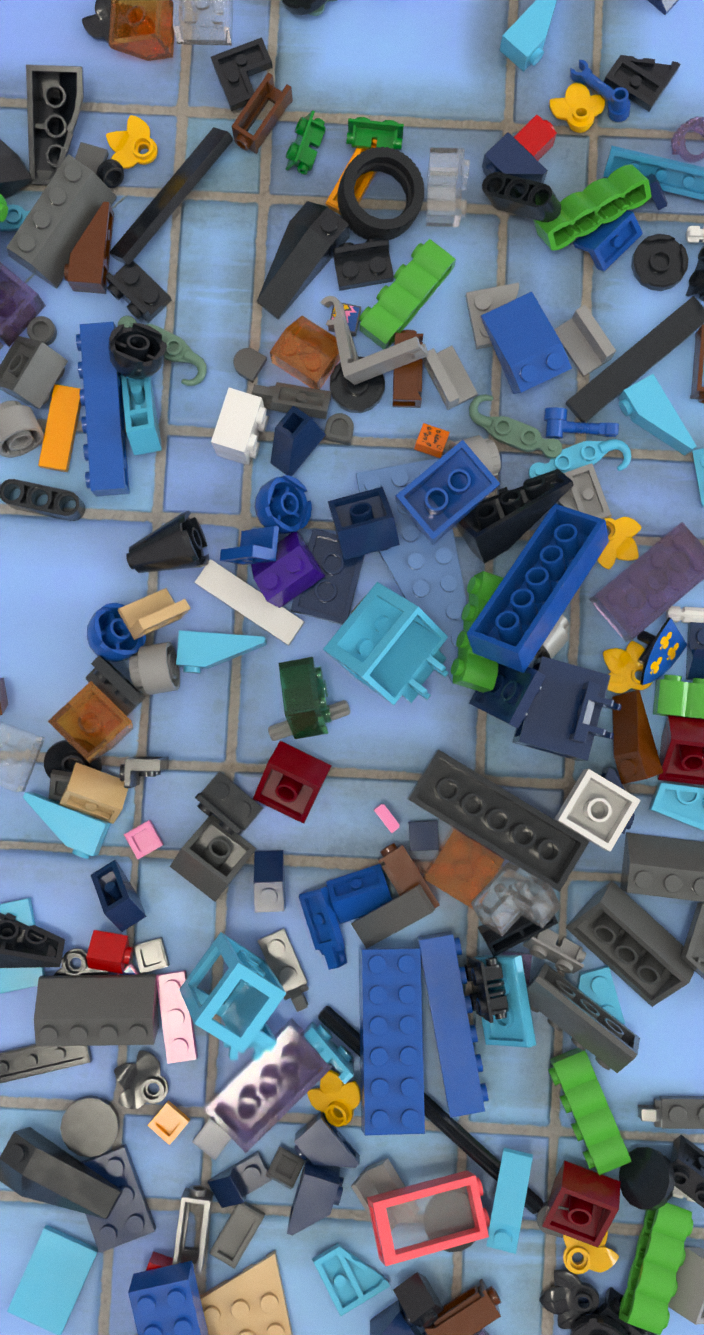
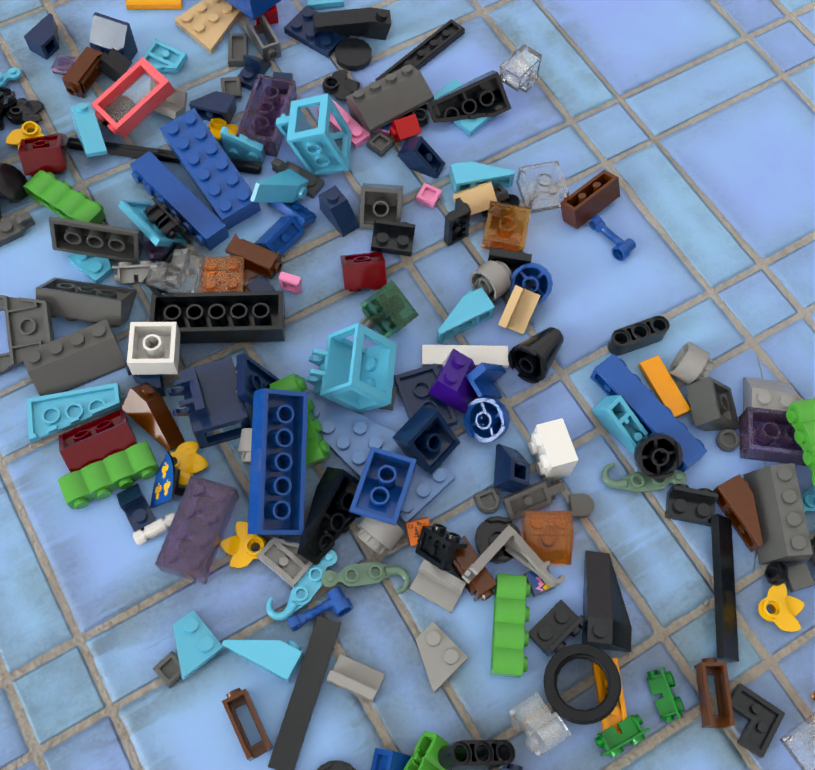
camera: 140 degrees right, 20 degrees down
light orange plate [147,1100,190,1145] -> none
dark blue slope [287,1159,344,1235] -> none
dark grey tile [351,884,435,949] -> none
blue slope [480,292,572,394] -> none
none -> medium azure slope [250,169,309,203]
none -> black bracket [415,523,468,571]

